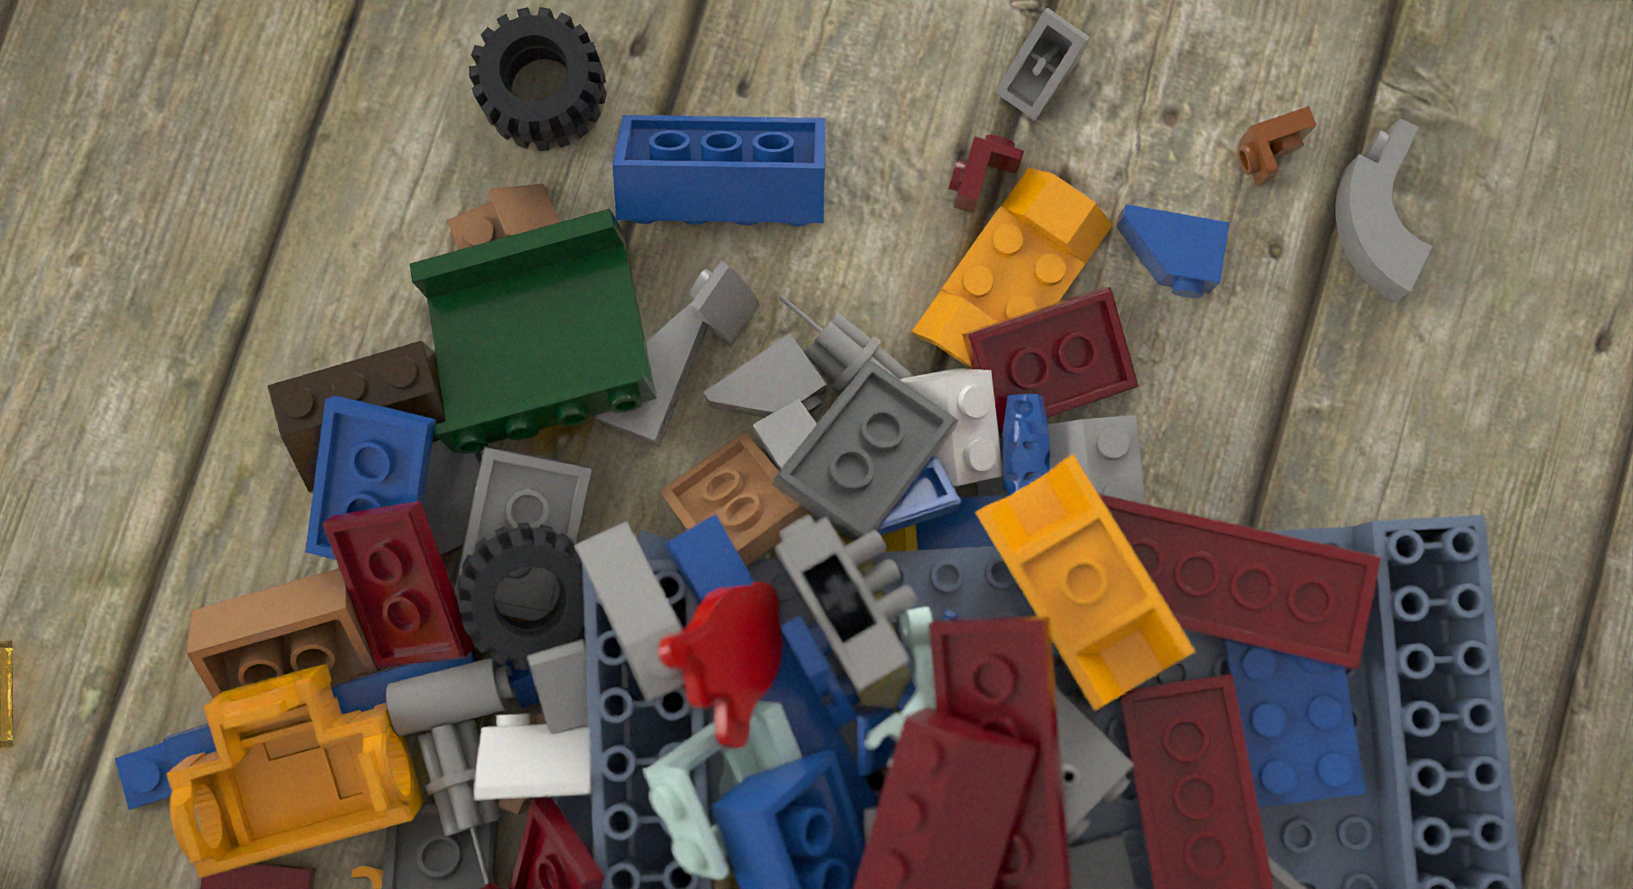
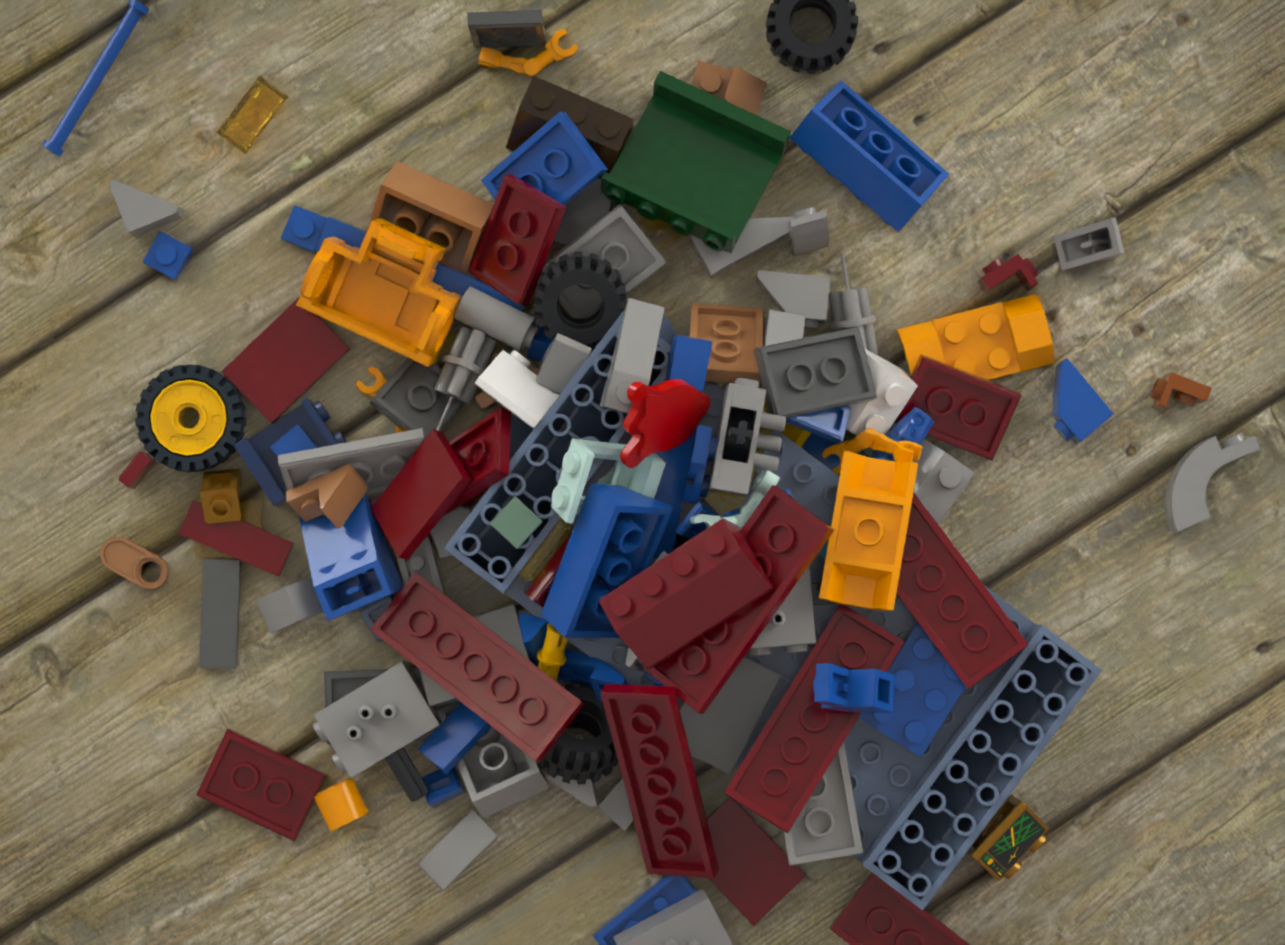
camera: 35 degrees right, 5 degrees up
none -> dark grey tile [467,10,546,48]
none -> light orange piece [478,29,578,78]
none -> blue brick [813,663,895,713]
none -> light orange piece [822,428,923,474]
none -> slope [967,795,1049,881]

